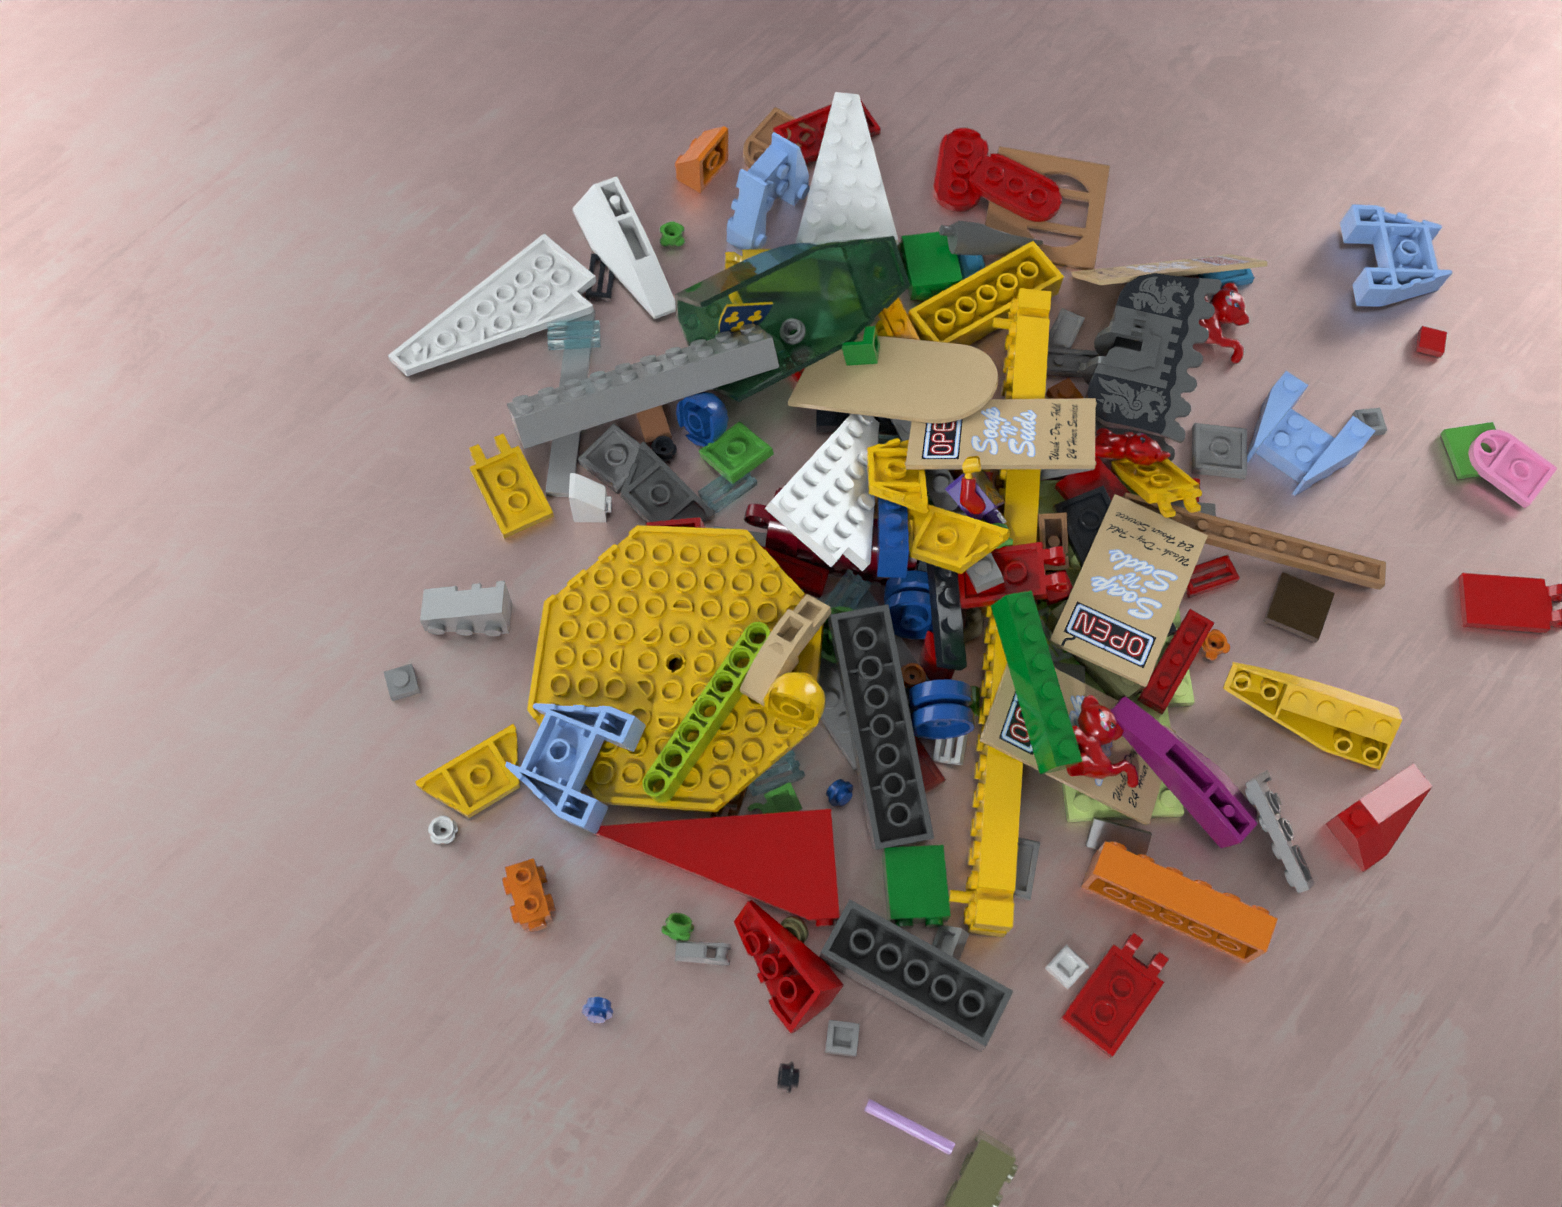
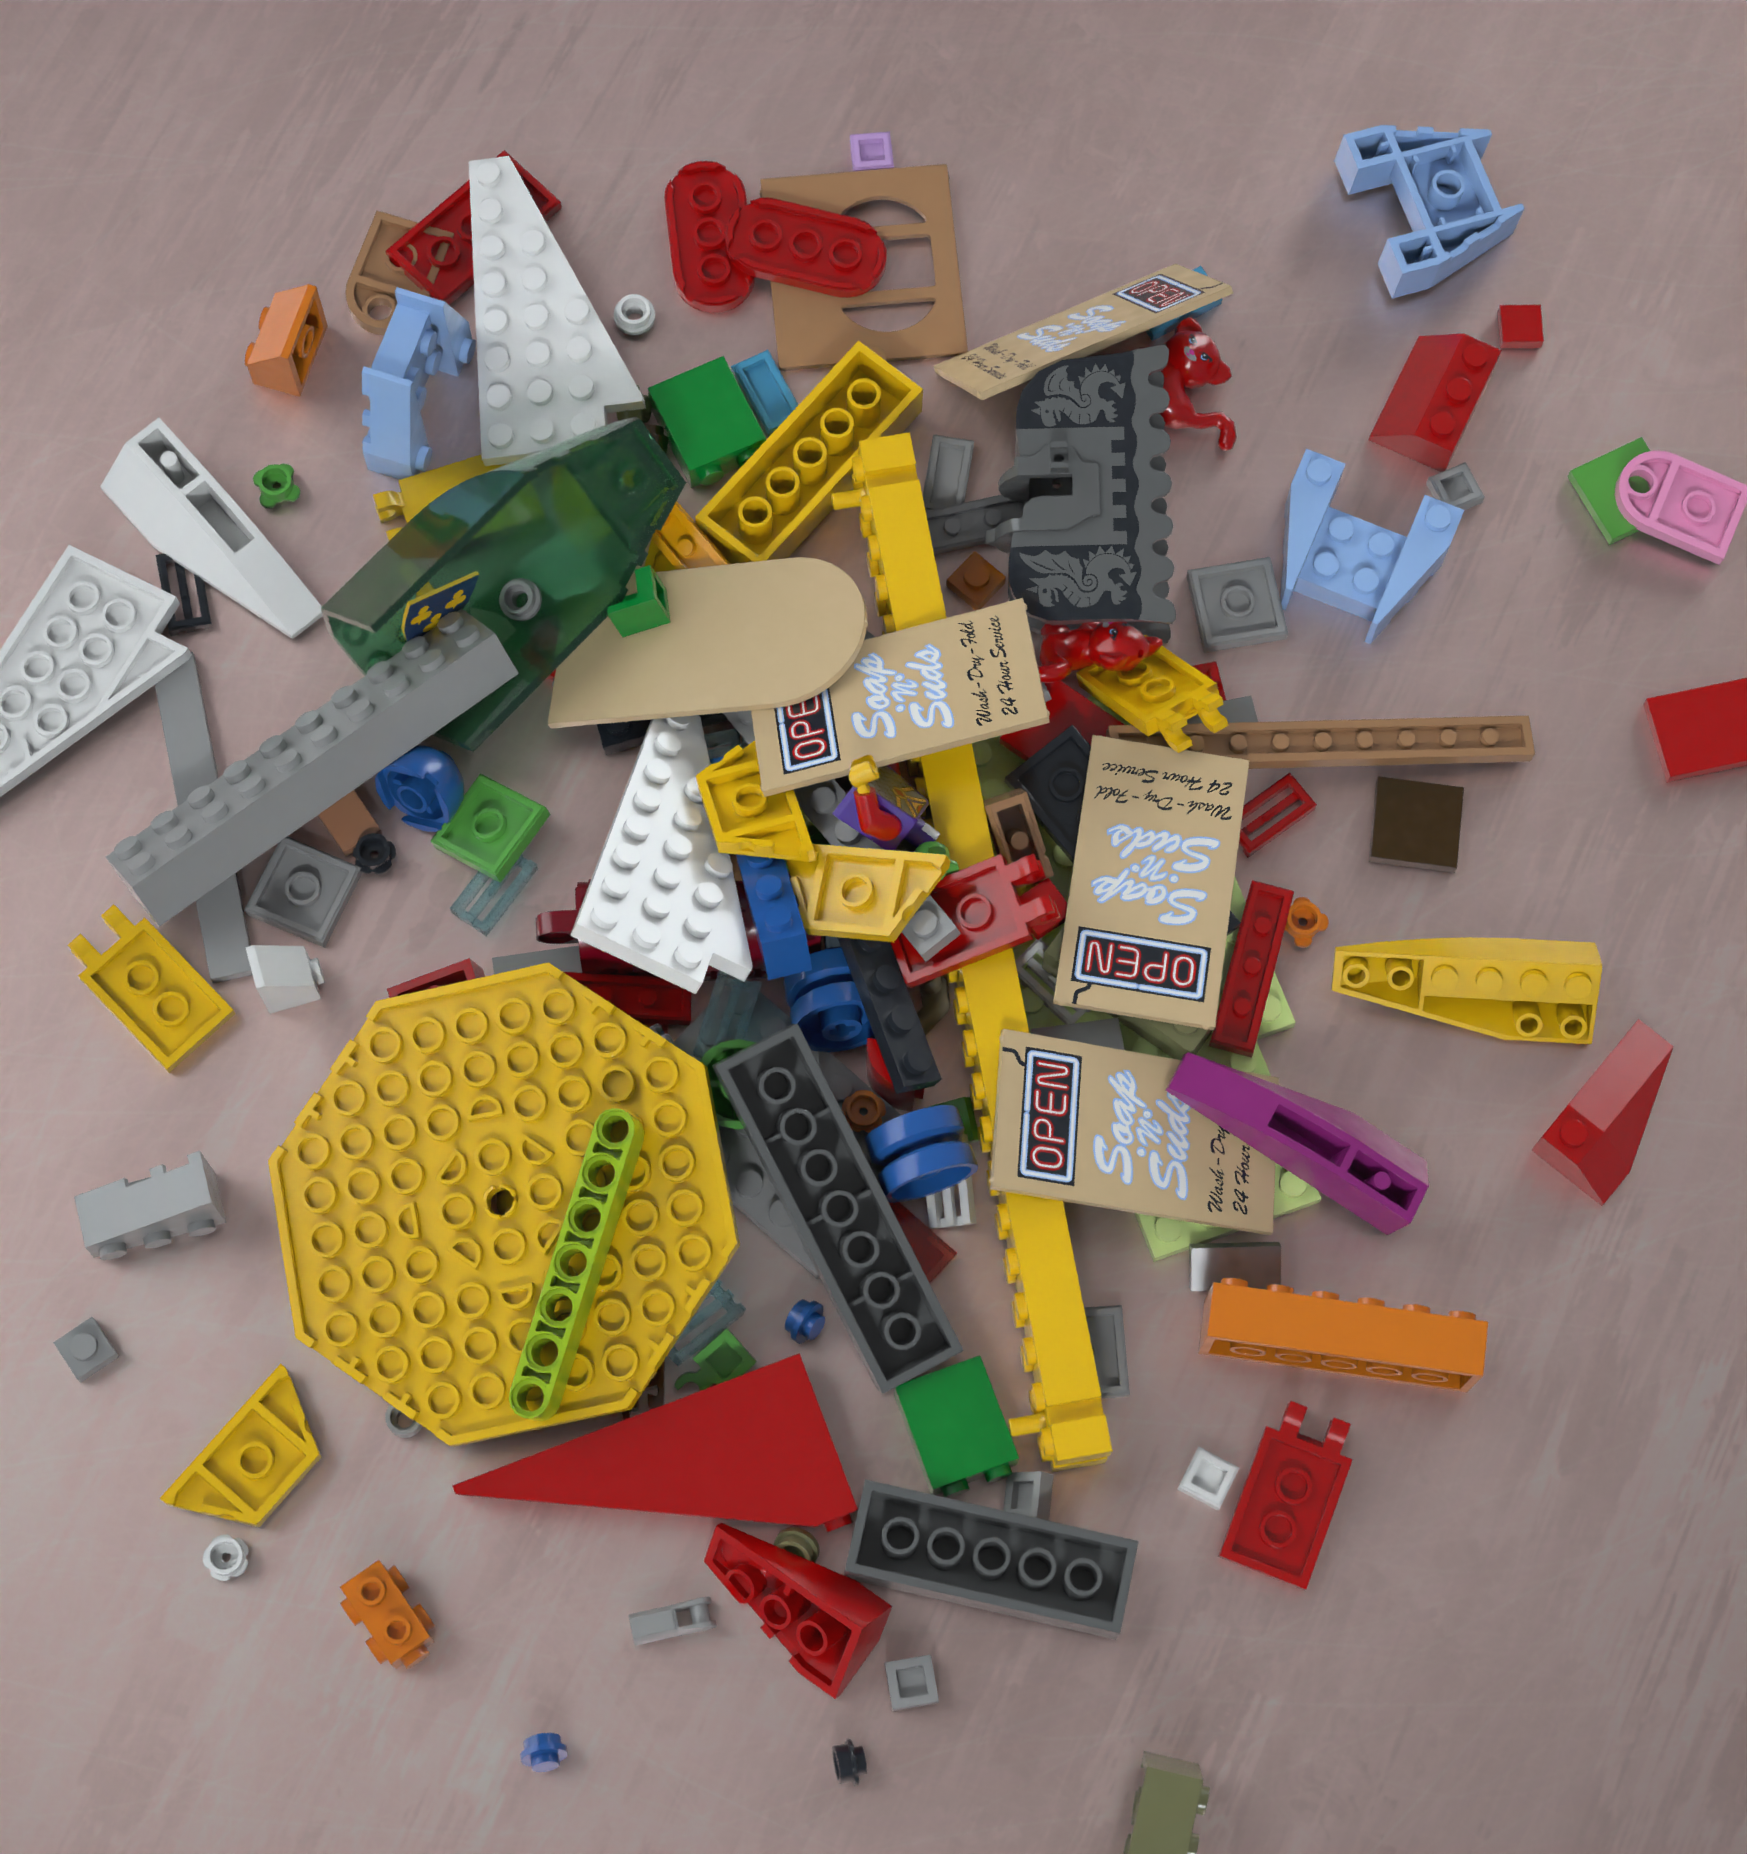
camera: 15 degrees left, 5 degrees up
light blue wedge [505,703,646,834] -> none
clear light blue tile [547,320,601,350] -> none
dark grey wing [621,442,715,522] -> none
bright green plate [661,913,694,940] -> none
tan slope [740,594,831,706] -> none
yellow cylinder [763,672,826,729] -> none
lavender bar [864,1099,955,1155] -> none
dark grey piece [939,221,1043,255] -> none
green brick [991,591,1082,775] -> none
red animal [1067,694,1139,788] -> none
light grey wing [1245,771,1314,893] -> none
none -> white plate [614,294,655,335]
none -> lavender tile [850,131,894,171]
none -> red slope [1368,333,1502,472]

